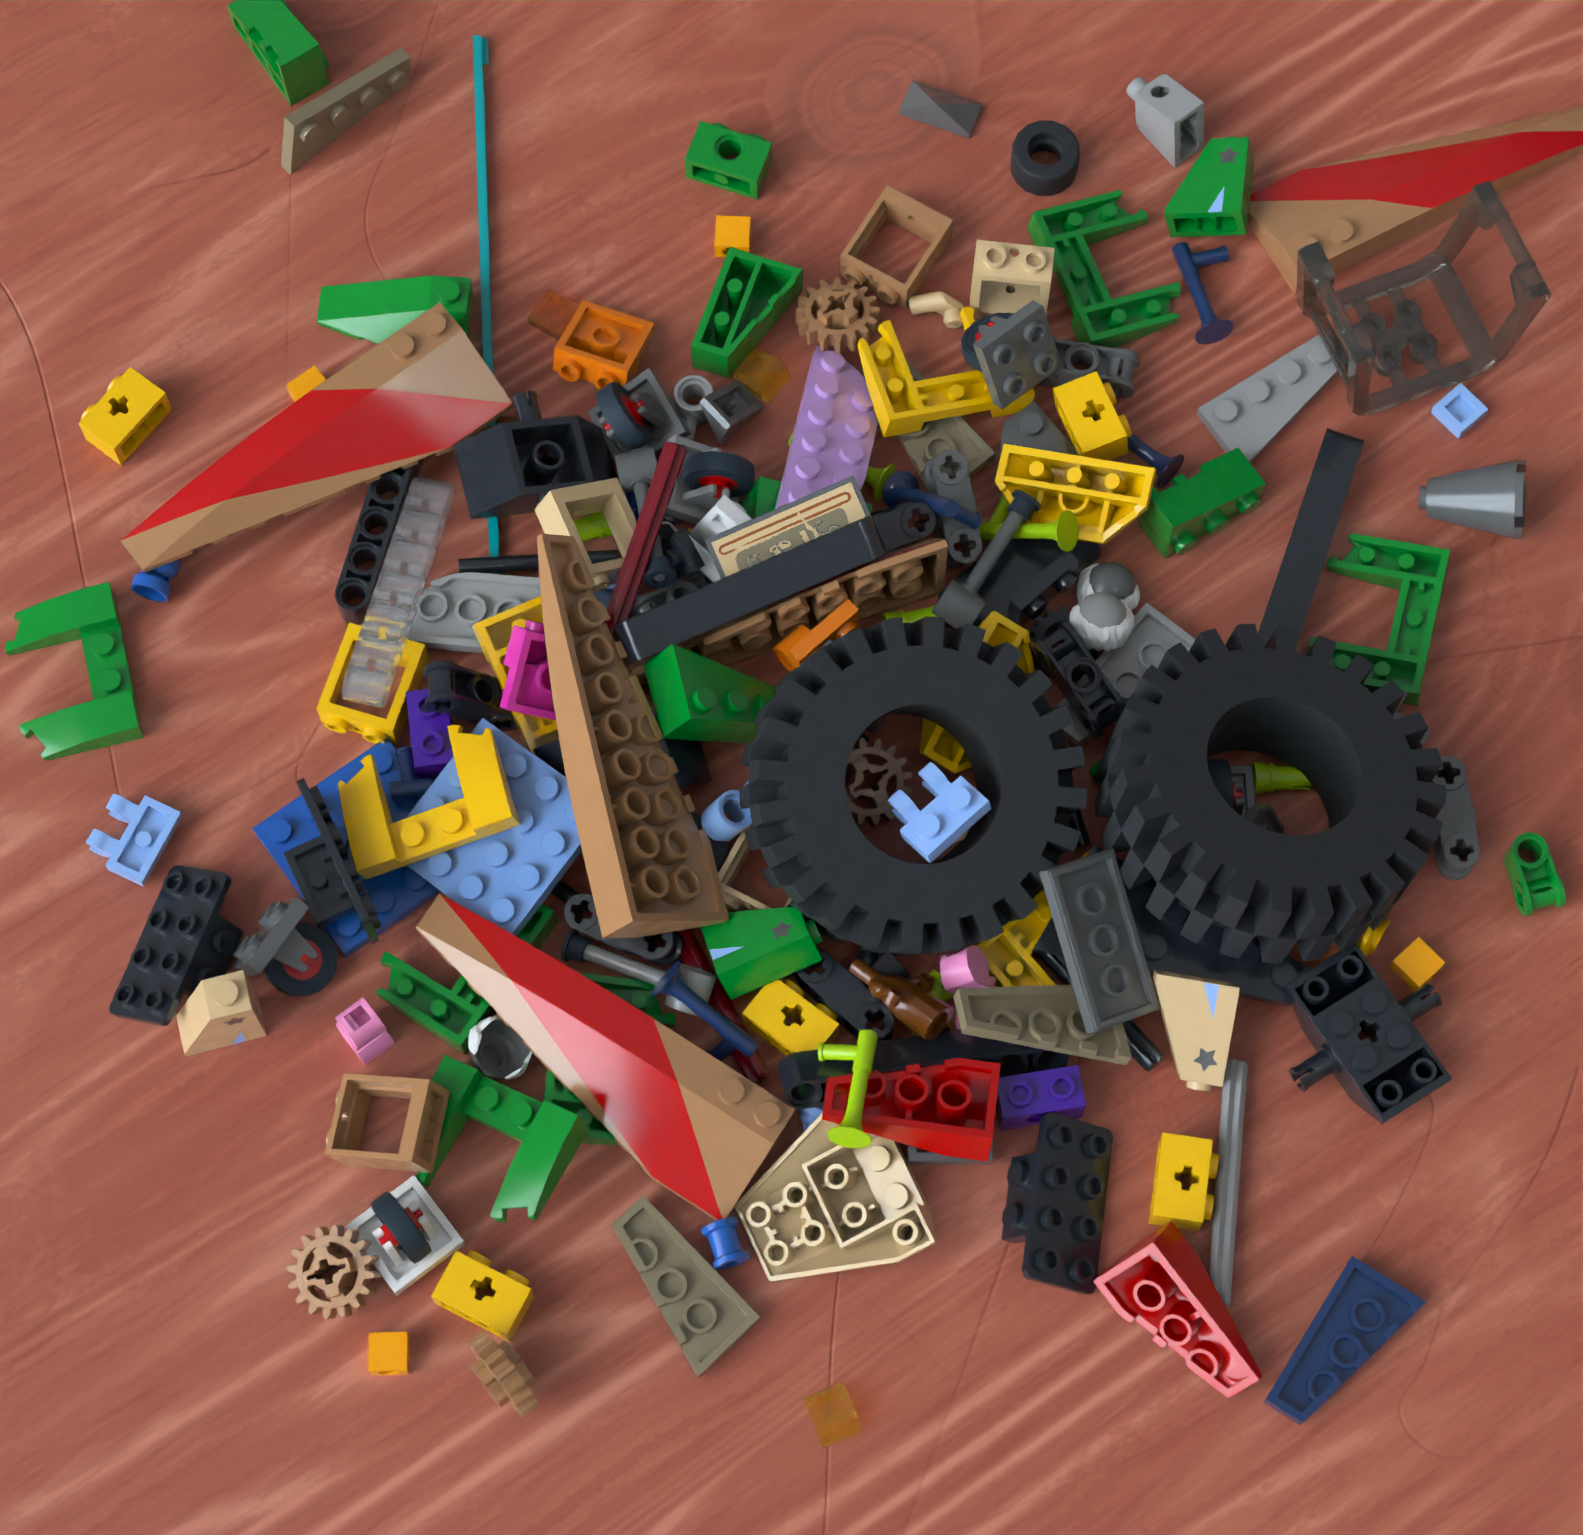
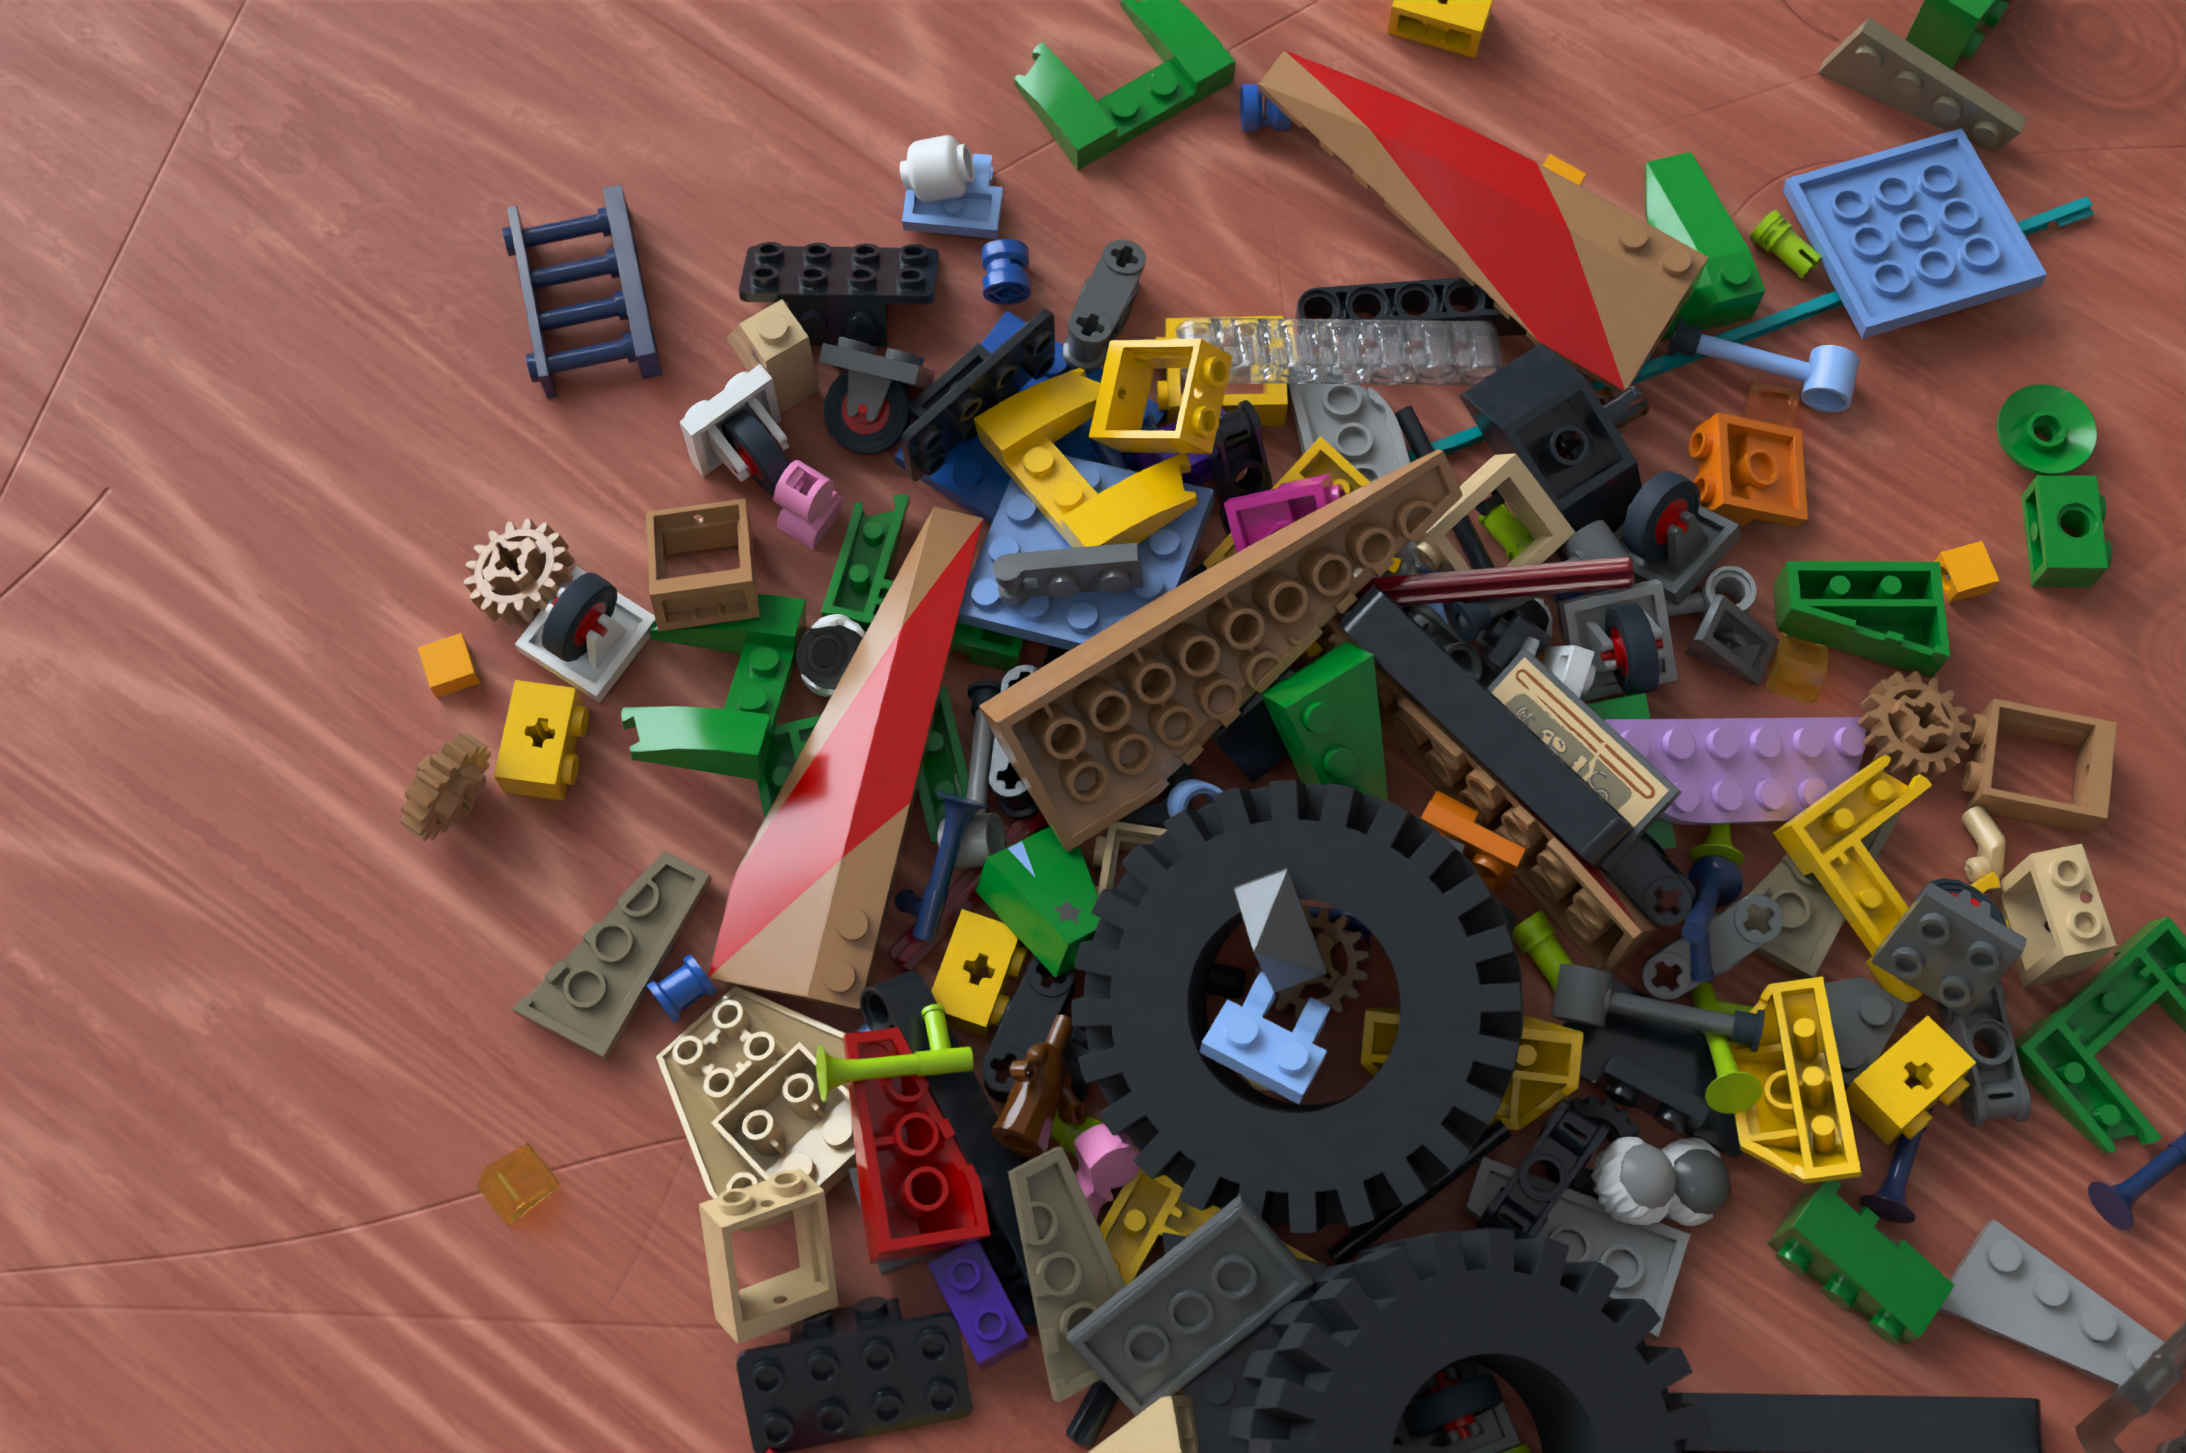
camera: 70 degrees right, 0 degrees up
none -> dark blue fence [502,185,662,399]
none -> white plate [679,364,790,496]
none -> tan window [699,1168,839,1344]
none -> white head [900,135,975,204]
none -> blue wheel [981,239,1031,305]
none -> dark grey plate [992,542,1143,607]
none -> dark grey piece [1062,240,1146,373]
none -> yellow window [1089,339,1233,454]
none -> dark grey slope [1234,868,1327,993]
none -> light blue piece [1667,317,1860,413]
none -> lime pin [1749,209,1822,280]
none -> medium blue plate [1783,128,2047,339]
none -> green dish [1996,384,2097,476]

